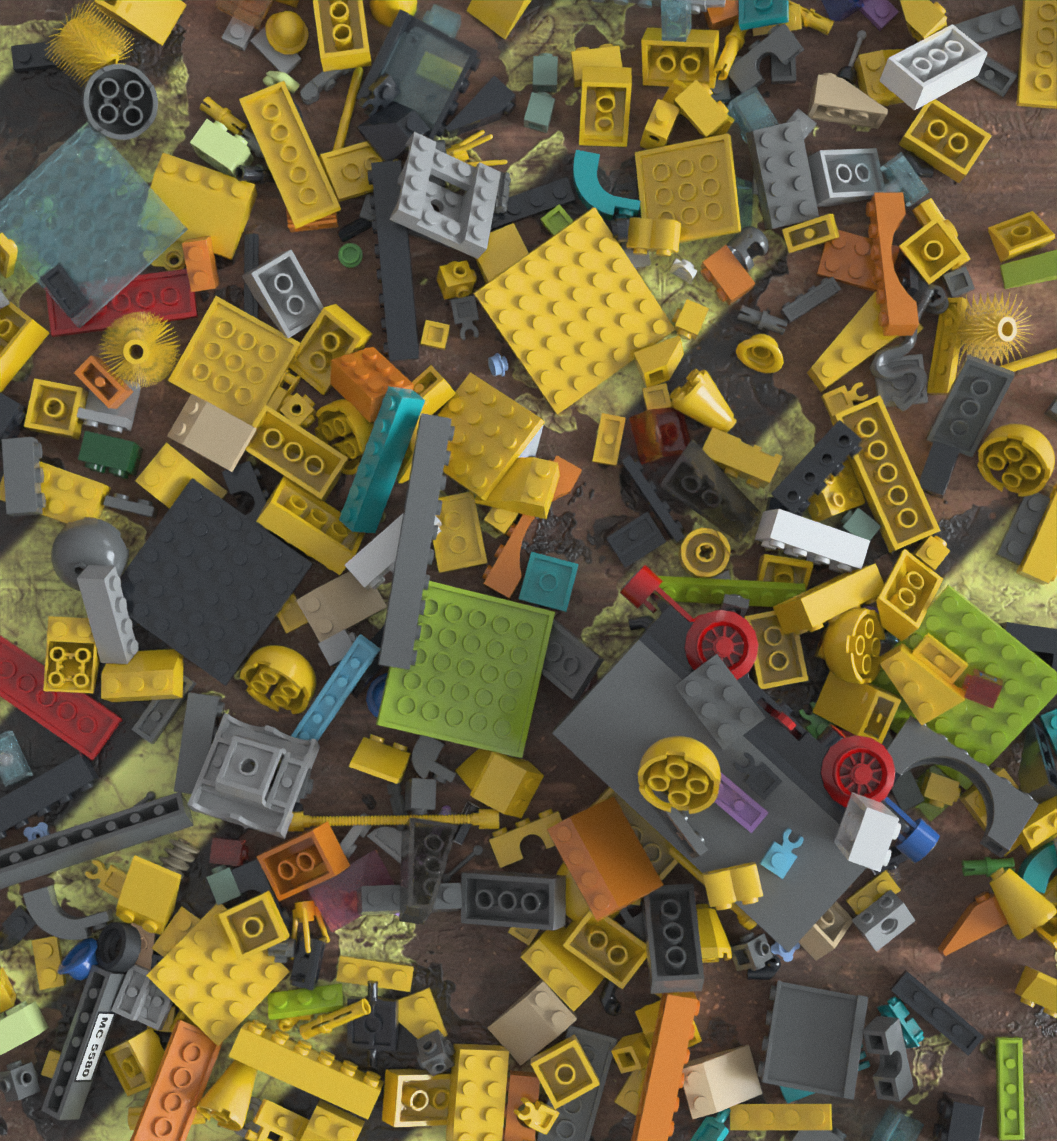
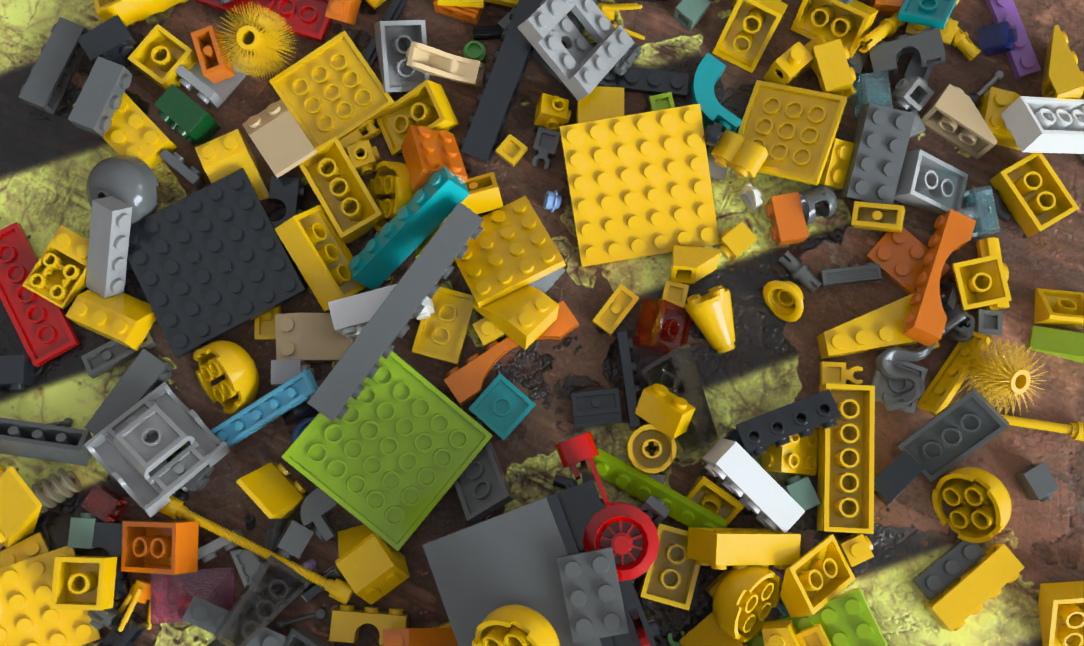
camera: 30 degrees right, 5 degrees down
yellow wedge [698,428,783,490] -> none
none -> tan arch [406,41,486,88]
none -> yellow brick [635,383,695,439]
none -> yellow plate [819,138,855,189]
none -> light grey brick [891,76,935,111]

